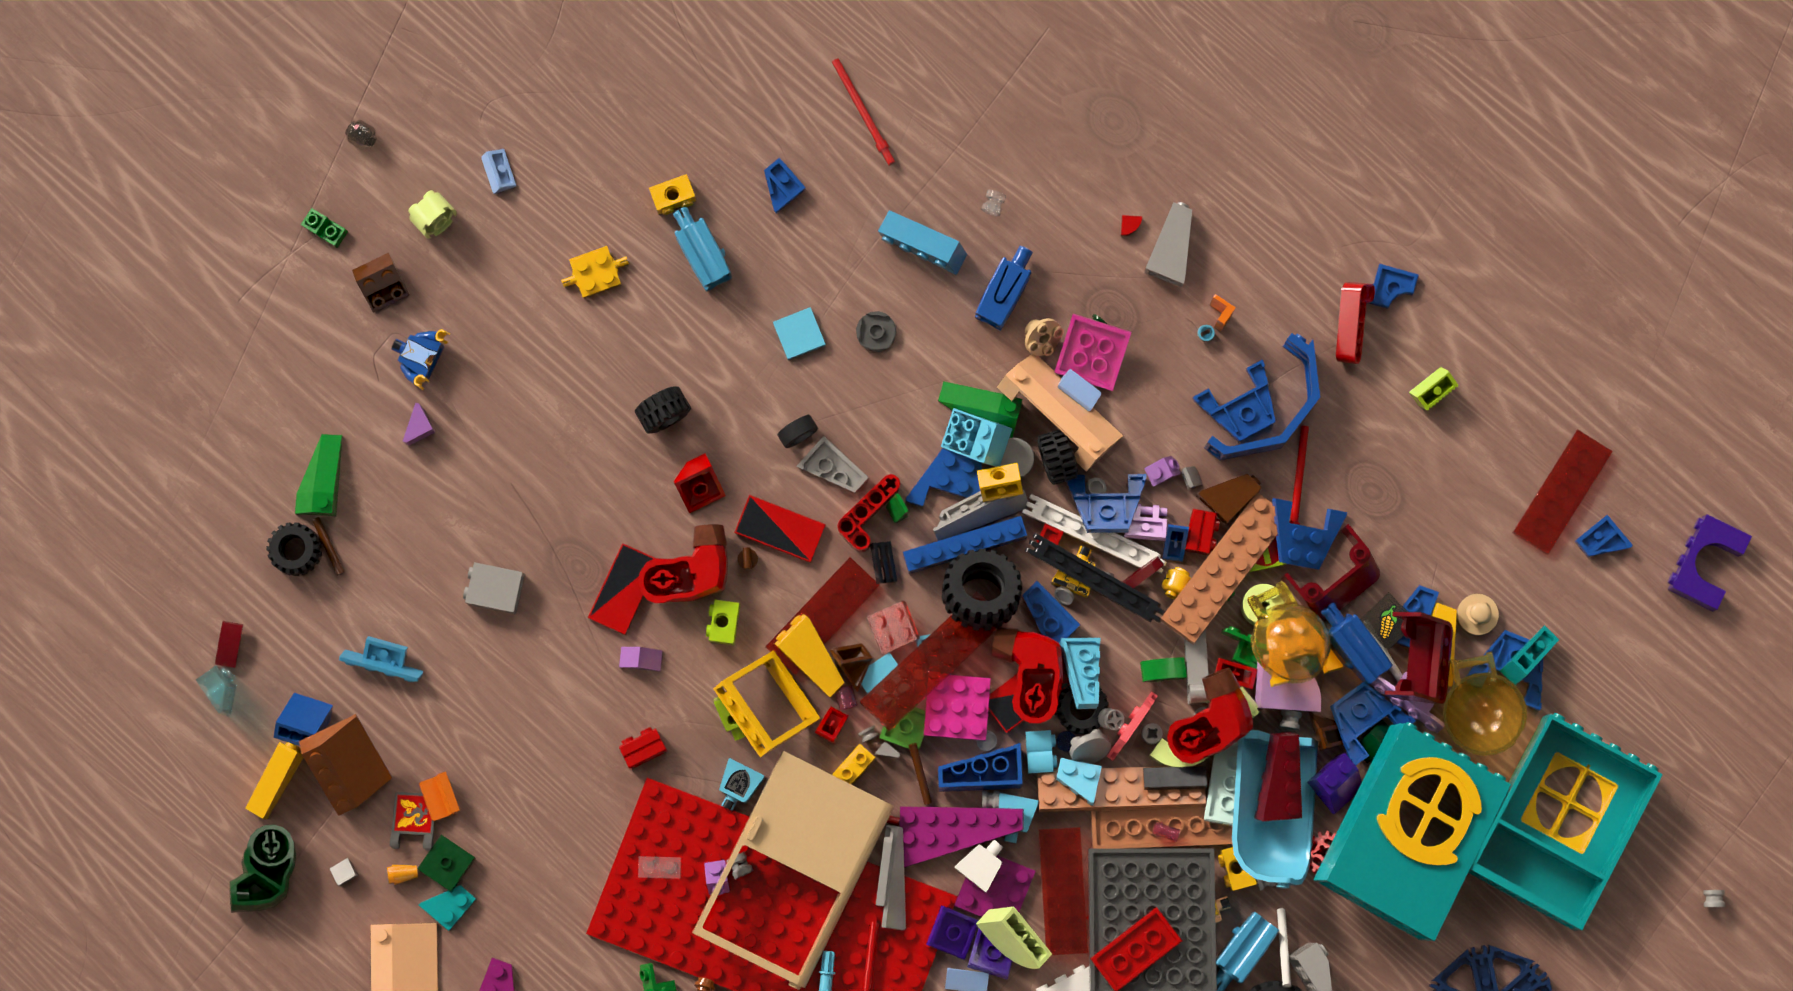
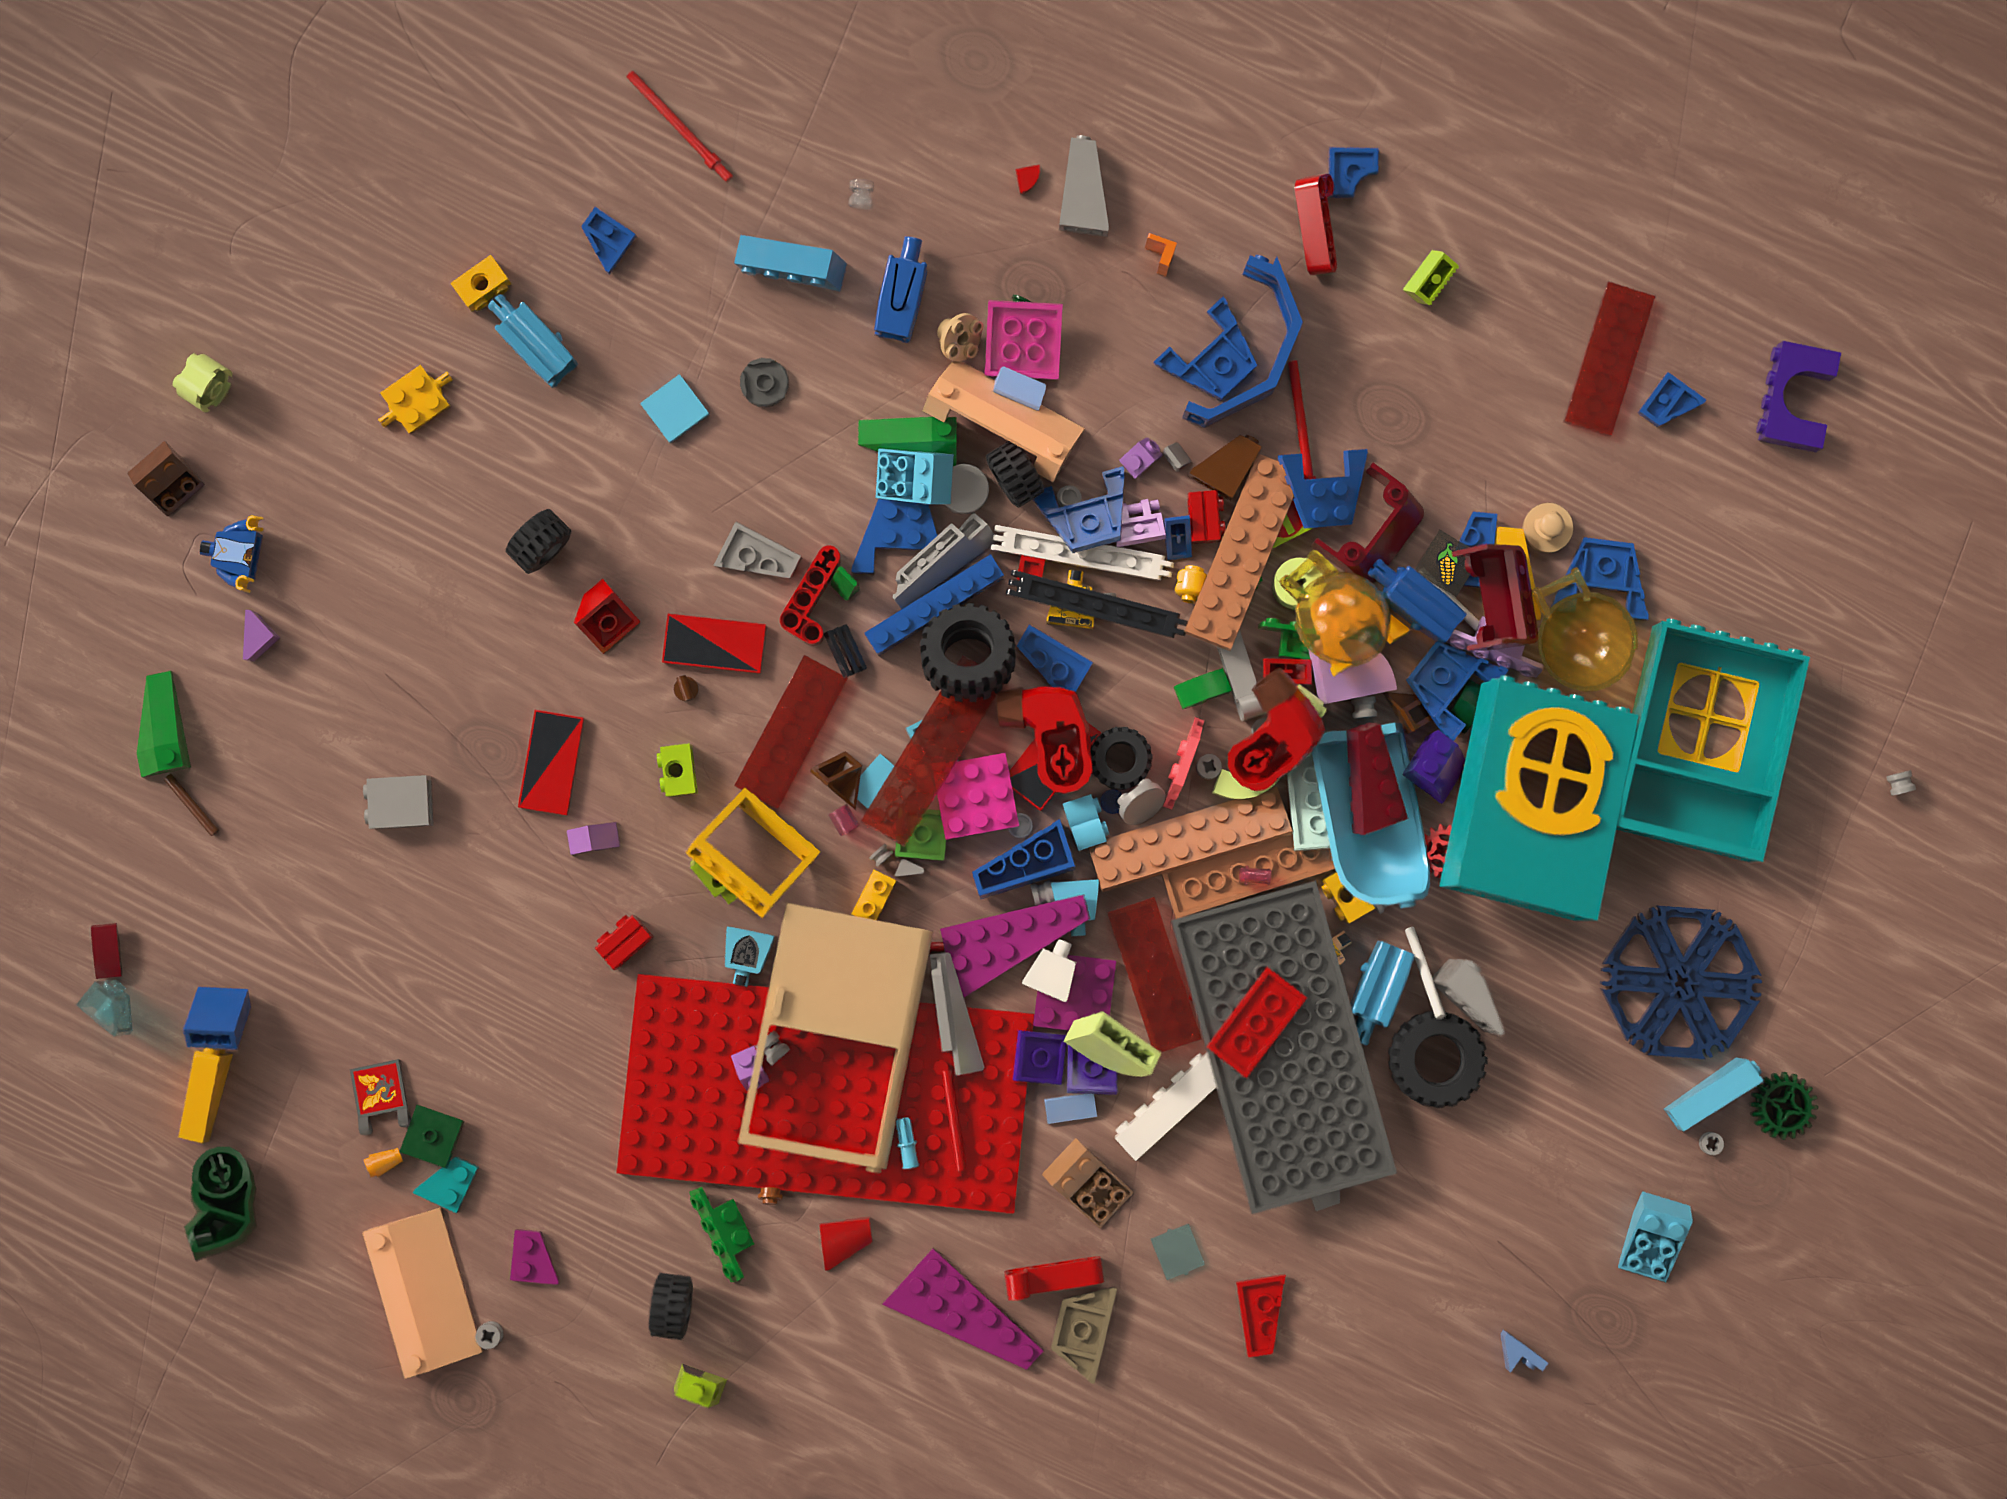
camera: 20 degrees left, 5 degrees up
black tyre [266,522,322,576] -> none
dark orange slope [299,714,392,816] -> none
green slope [300,208,348,248] -> none
slope [330,858,358,887] -> none
dark azure bracket [339,636,423,682] -> none
clear smoke head [345,120,377,150] -> none
orange panel [419,771,460,821] -> none
light blue slope [481,149,516,194] -> none
red piece [638,524,728,603] -> none
clear plate [638,856,681,879] -> none
yellow slope [775,614,844,697] -> none
black tyre [777,414,818,448] -> none
red slope [815,706,849,744] -> none
clear red plate [867,601,920,655] -> none
reddish brown bar [909,743,932,805] -> none
yellow brick [977,463,1023,502] -> none
light grey piece [1054,586,1074,605] -> none
medium azure wing [1056,758,1102,806] -> none
medium azure wing [1059,638,1101,709] -> none
light grey wheel [1098,708,1124,730] -> none
dark red beam [1122,556,1164,588] -> none
black tile [1143,766,1207,790] -> none
medium azure hinge [1197,325,1215,341] -> none
teal slope [1500,625,1559,685] -> none

